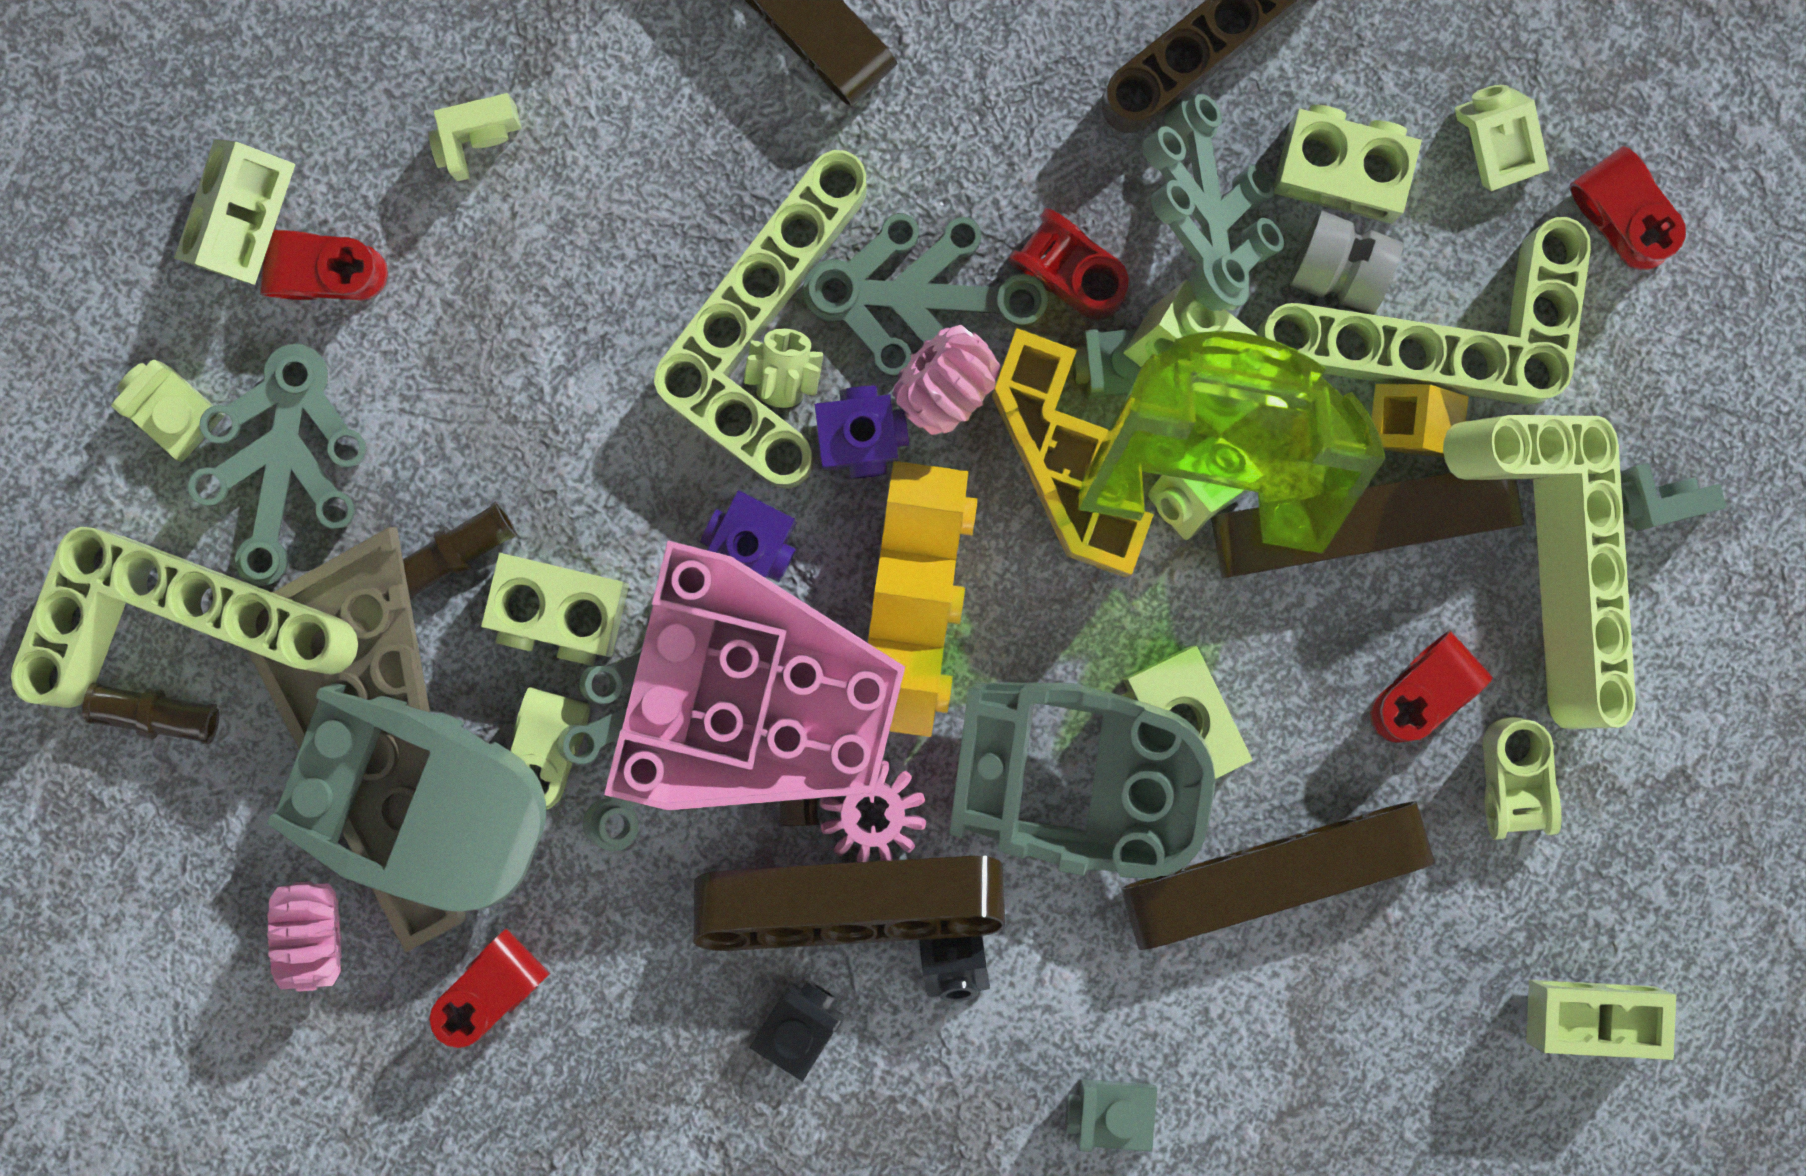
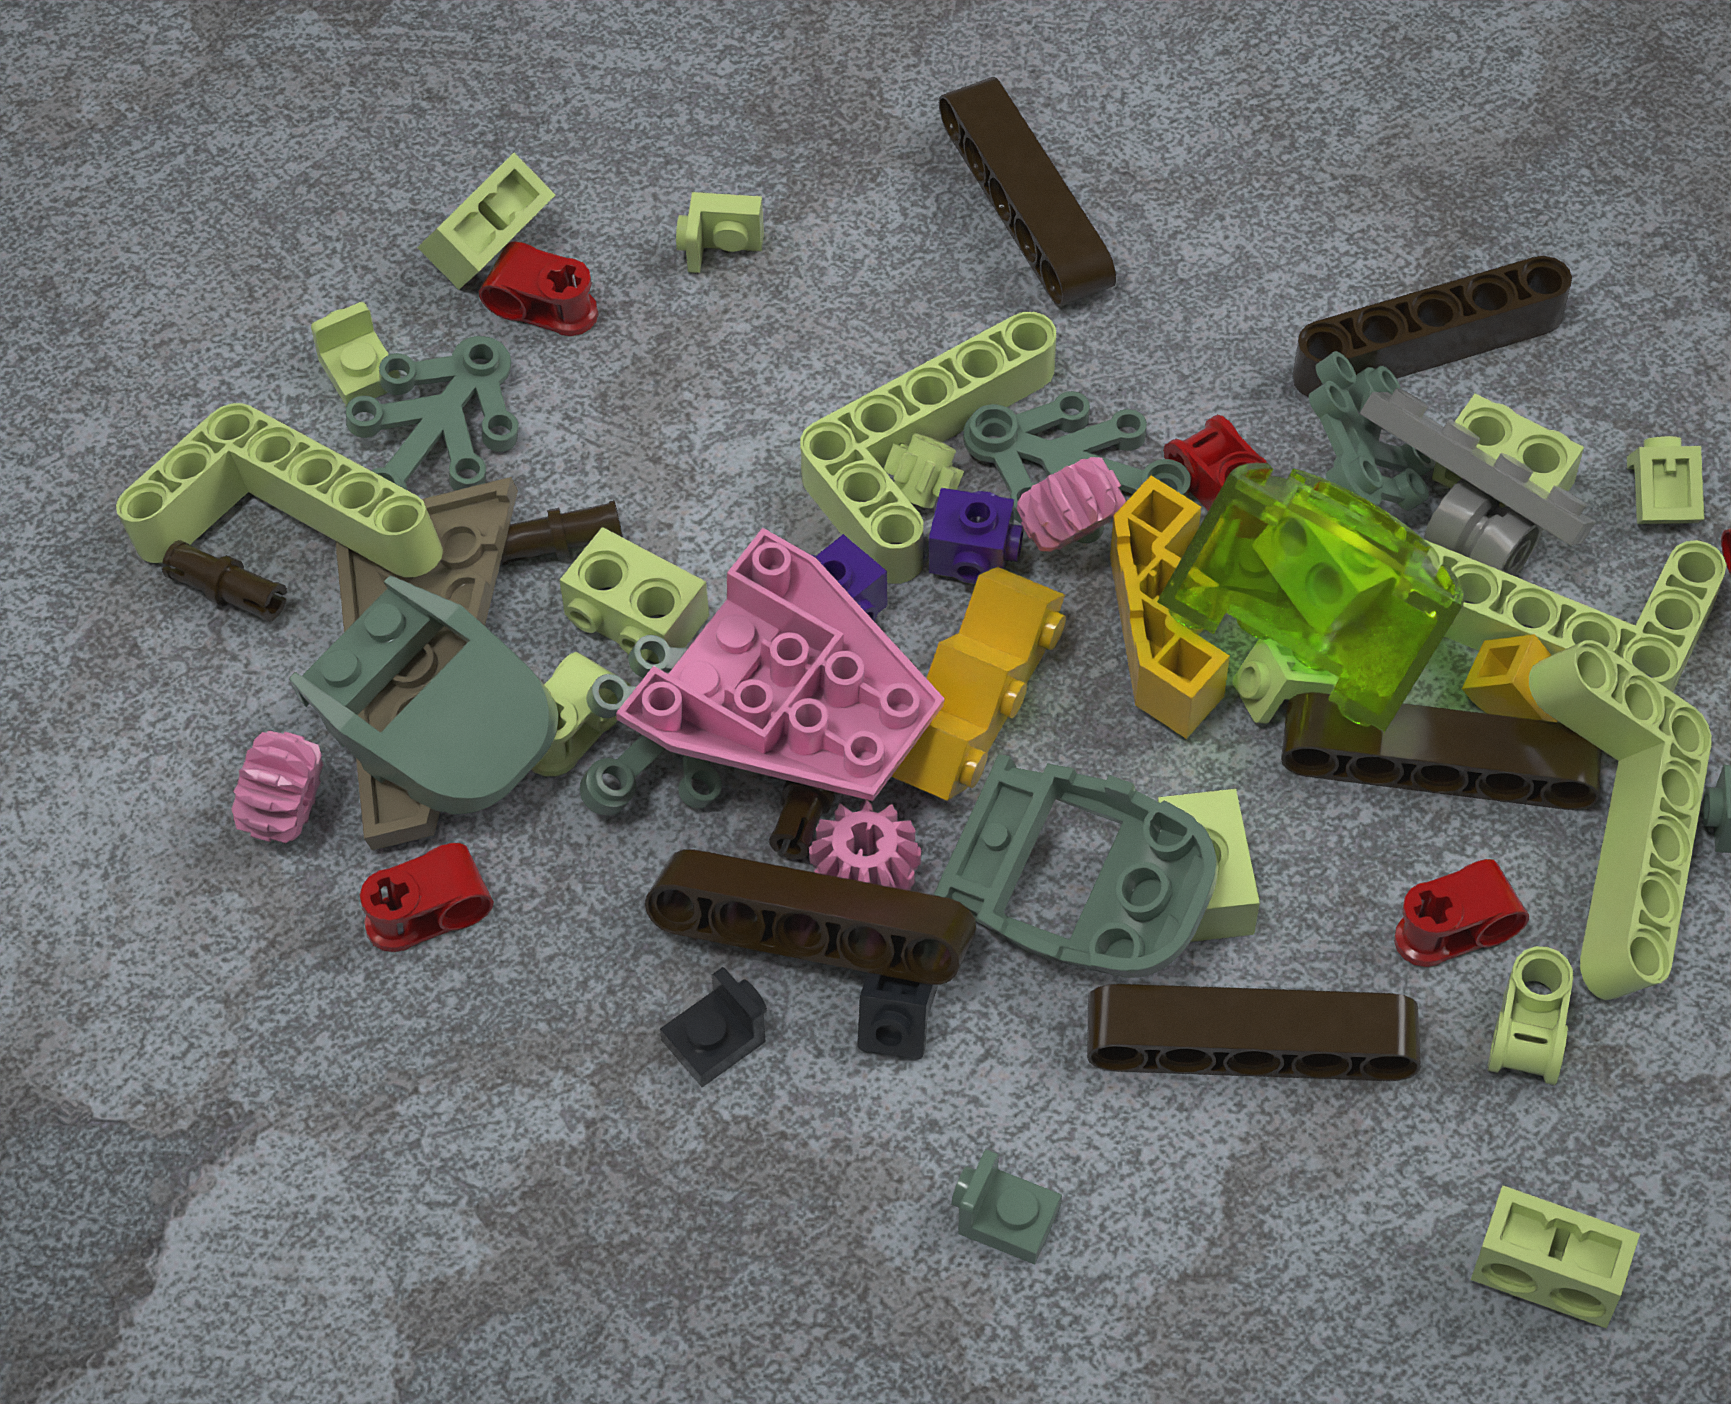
camera: 30 degrees right, 30 degrees down
none -> light grey plate [1359,388,1596,546]

